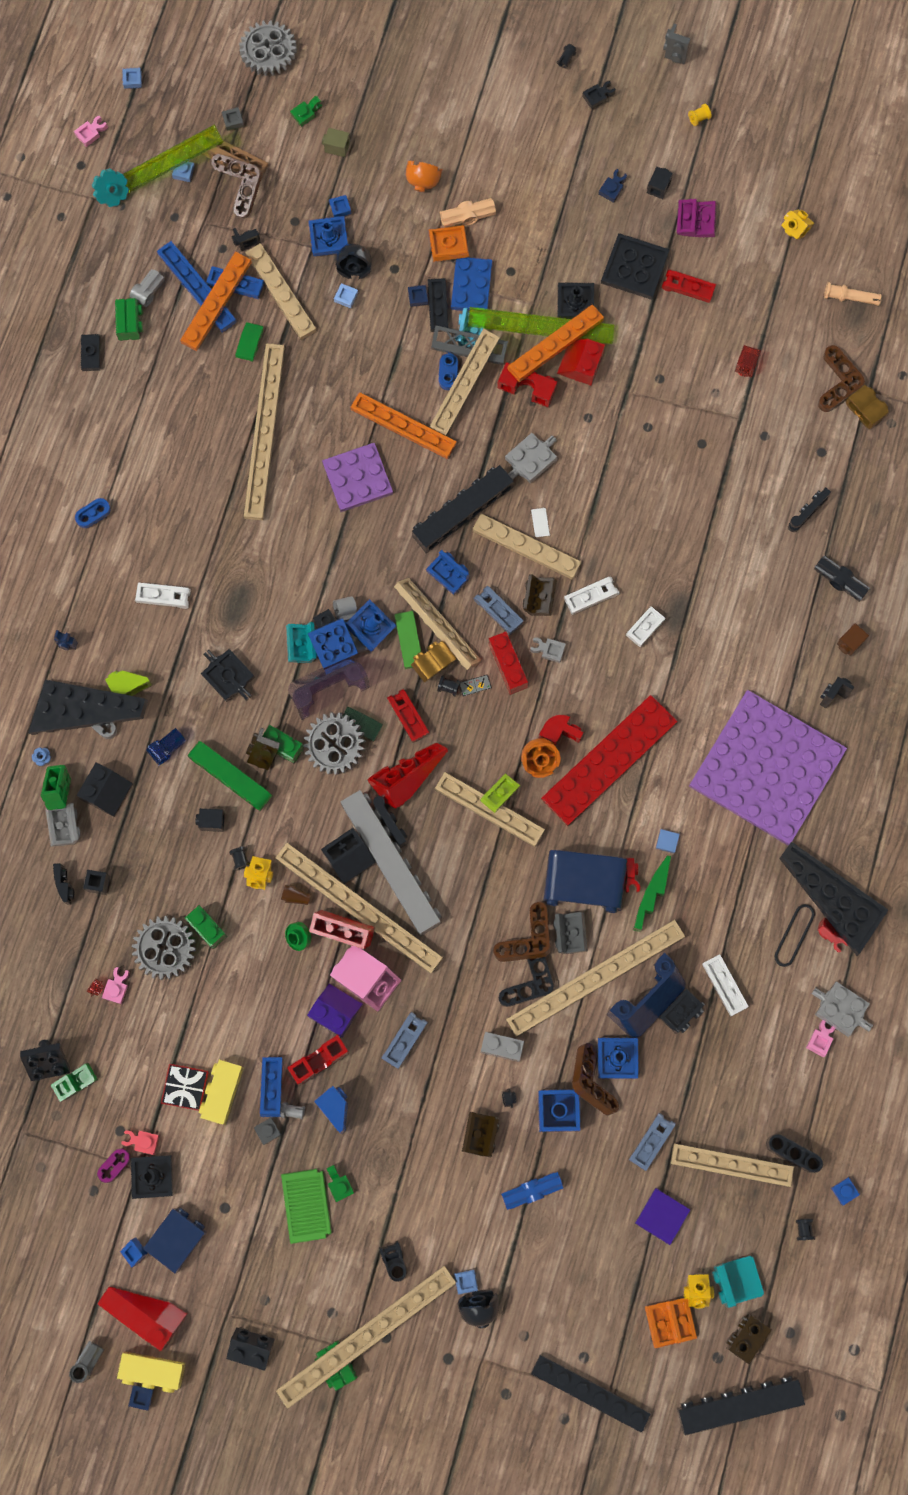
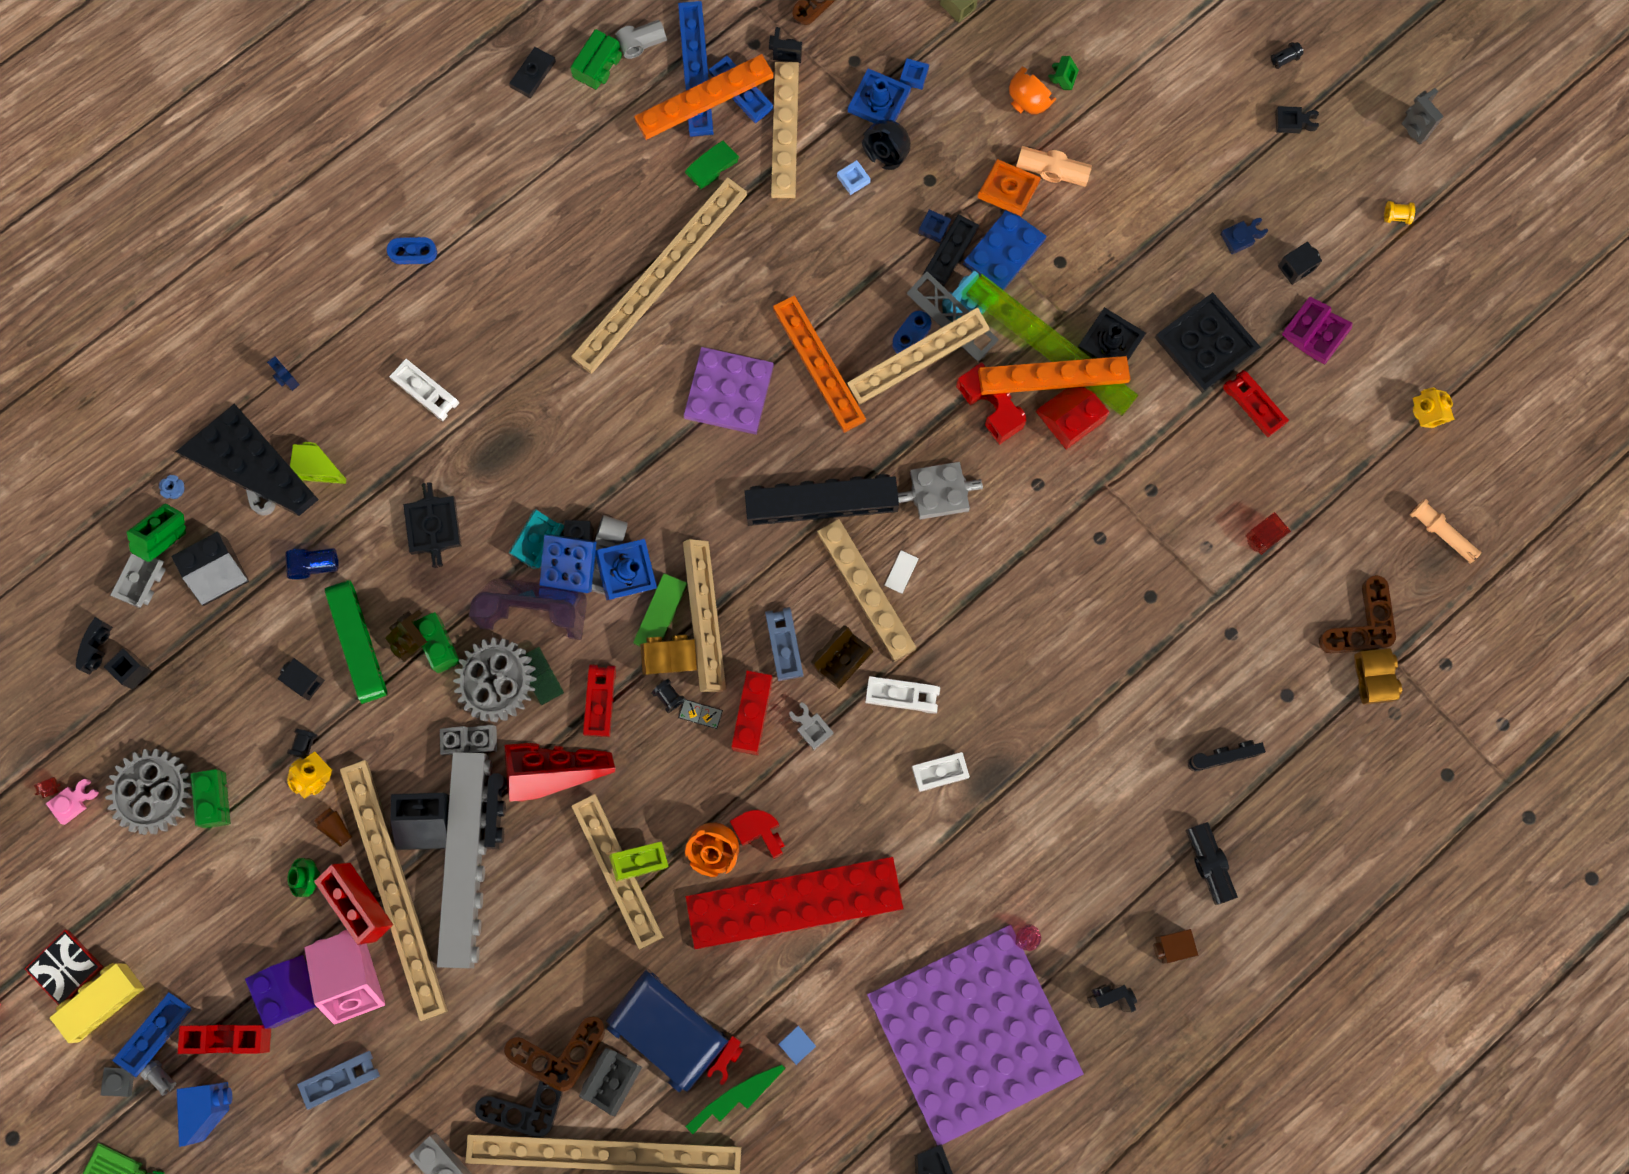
camera: 30 degrees right, 0 degrees up
blue bracket [426,550,469,595] -> none
none -> light grey slope [440,725,497,755]
none -> clear pink plate [1016,924,1041,951]
none -> green tile [1048,56,1079,90]

